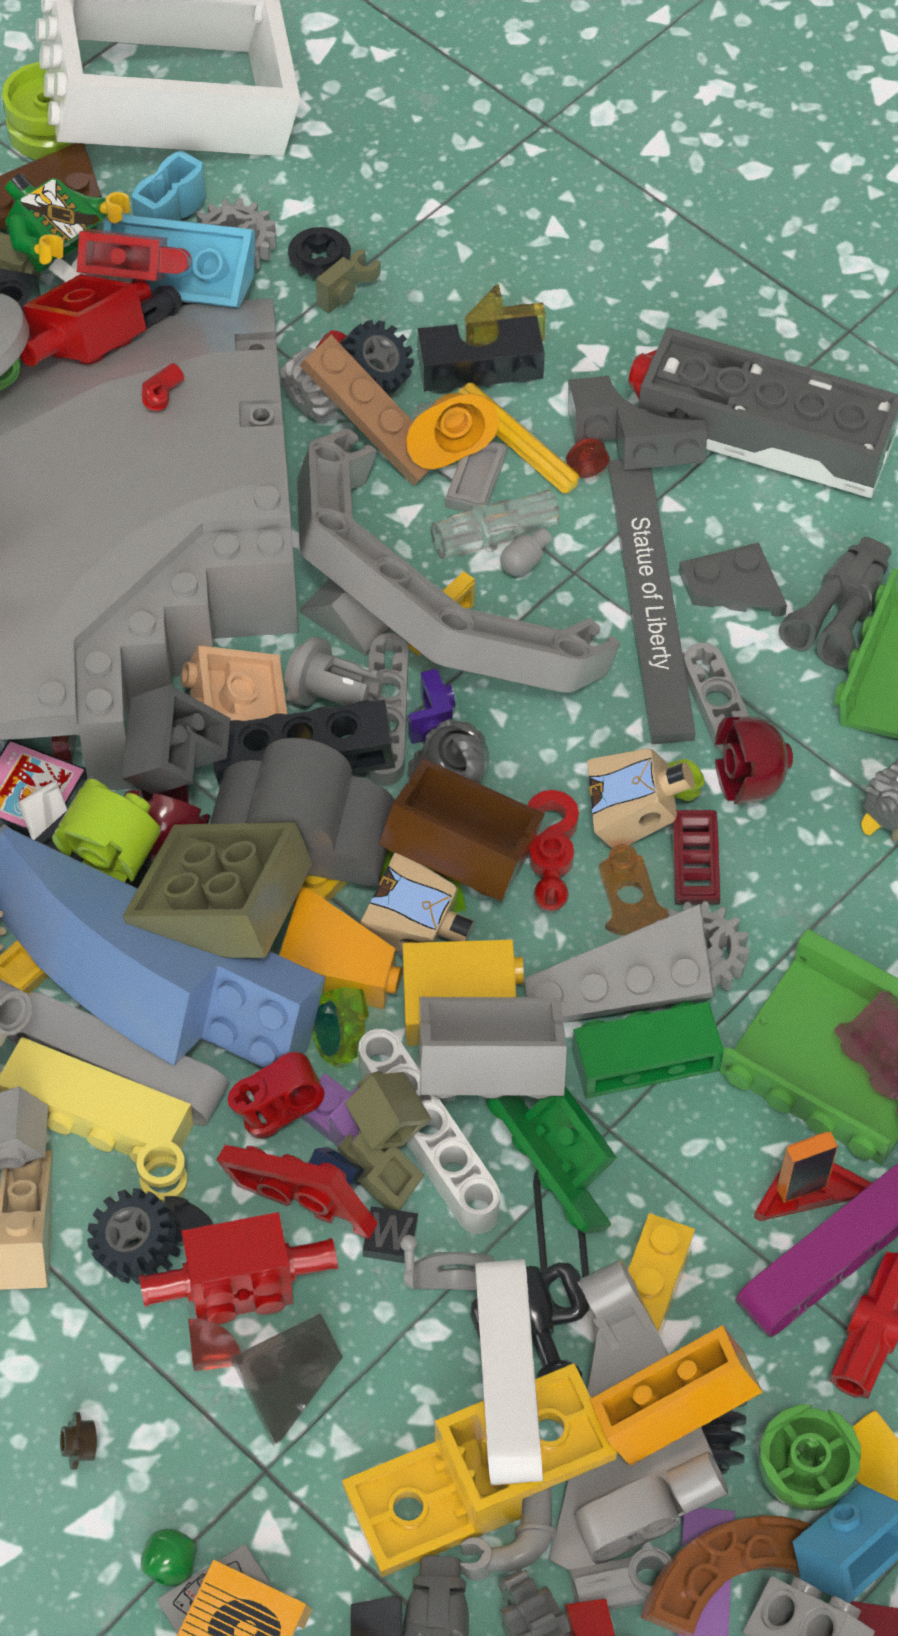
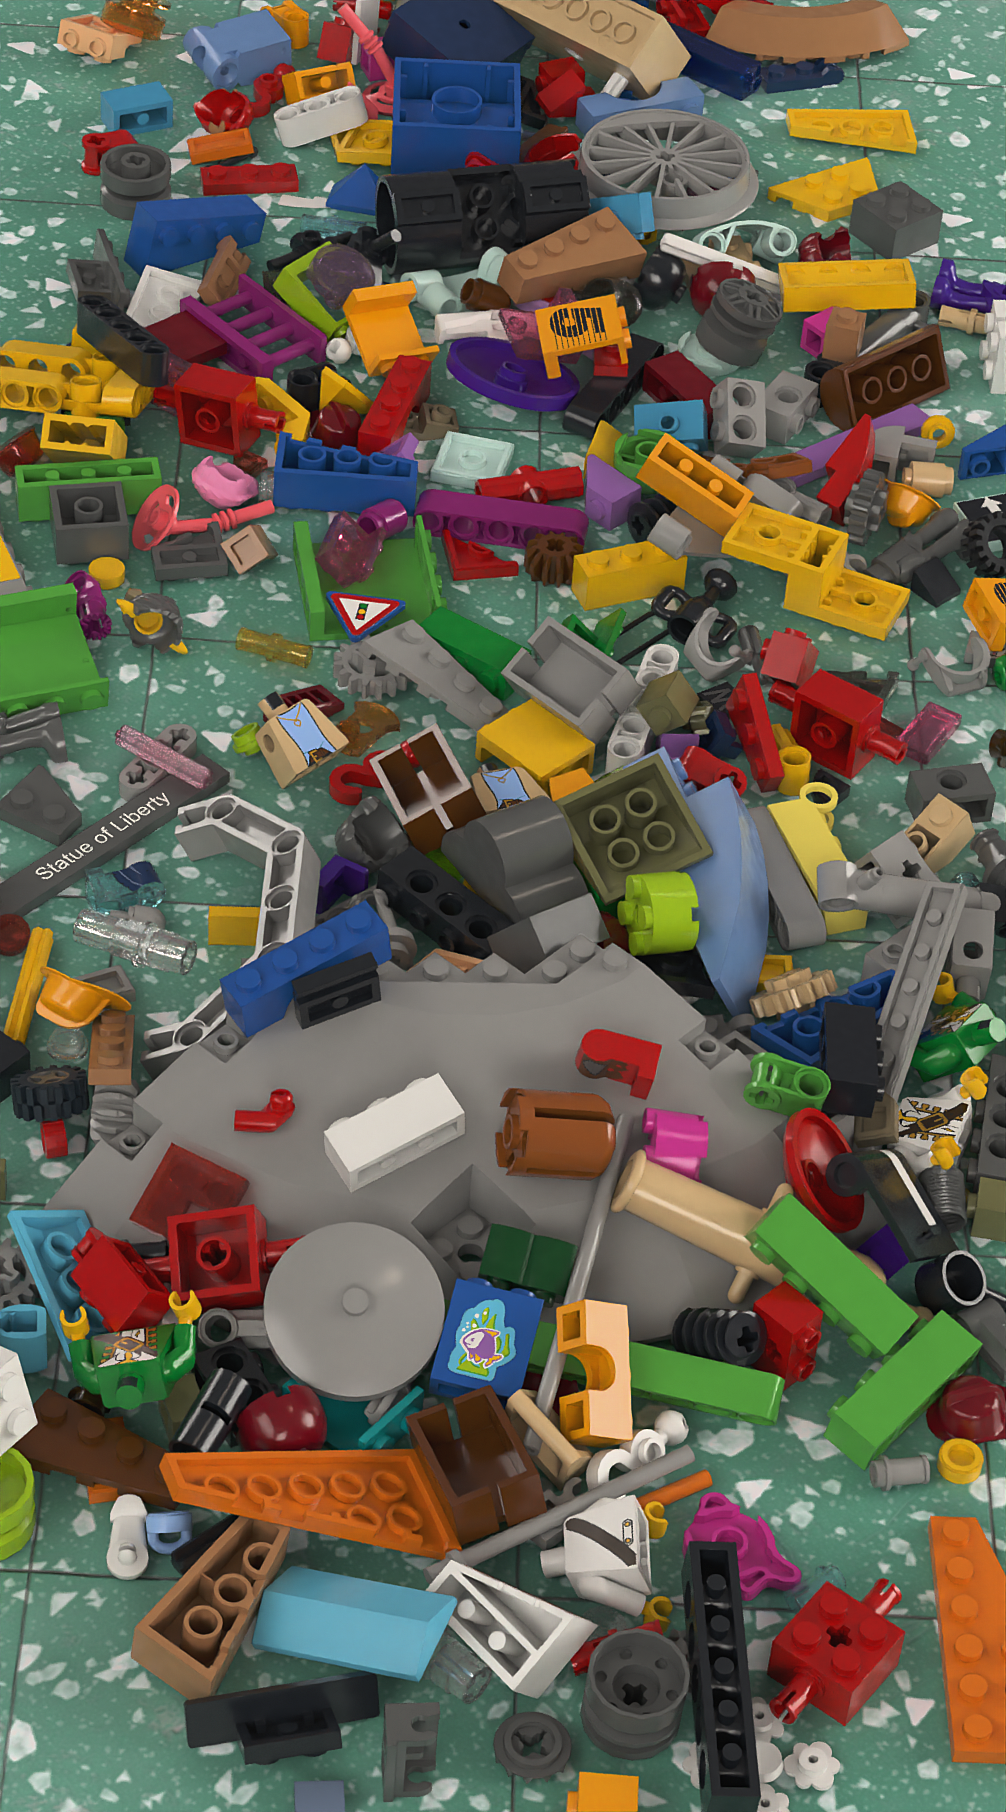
camera: 135 degrees left, 15 degrees down
black wheel [87,1188,182,1284] -> none
white beam [475,1259,543,1485] -> none
dark red cylinder [715,716,793,805] -> none
tile [777,1131,838,1203] -> none
none -> clear light blue leg [85,861,166,922]
none -> clear pink axle [115,725,213,790]
none -> clear red plate [129,1143,250,1242]
none -> blue arch [219,900,392,1038]
none -> clear yellow pin [235,627,313,669]
none -> black plate [291,952,381,1030]
none -> white brick [324,1073,465,1193]
none -> piece [326,591,406,642]
none -> reddish brown gear [524,530,584,588]
none -> medium lavender slope [585,454,642,531]
none -> dark grey axle [737,625,769,686]
none -> red brick [760,627,819,689]
none -> yellow piece [771,723,811,796]
none -> clear pink tile [897,701,962,765]
none -> dark grey brick [905,763,996,823]
none -> light grey helmet [907,636,991,697]

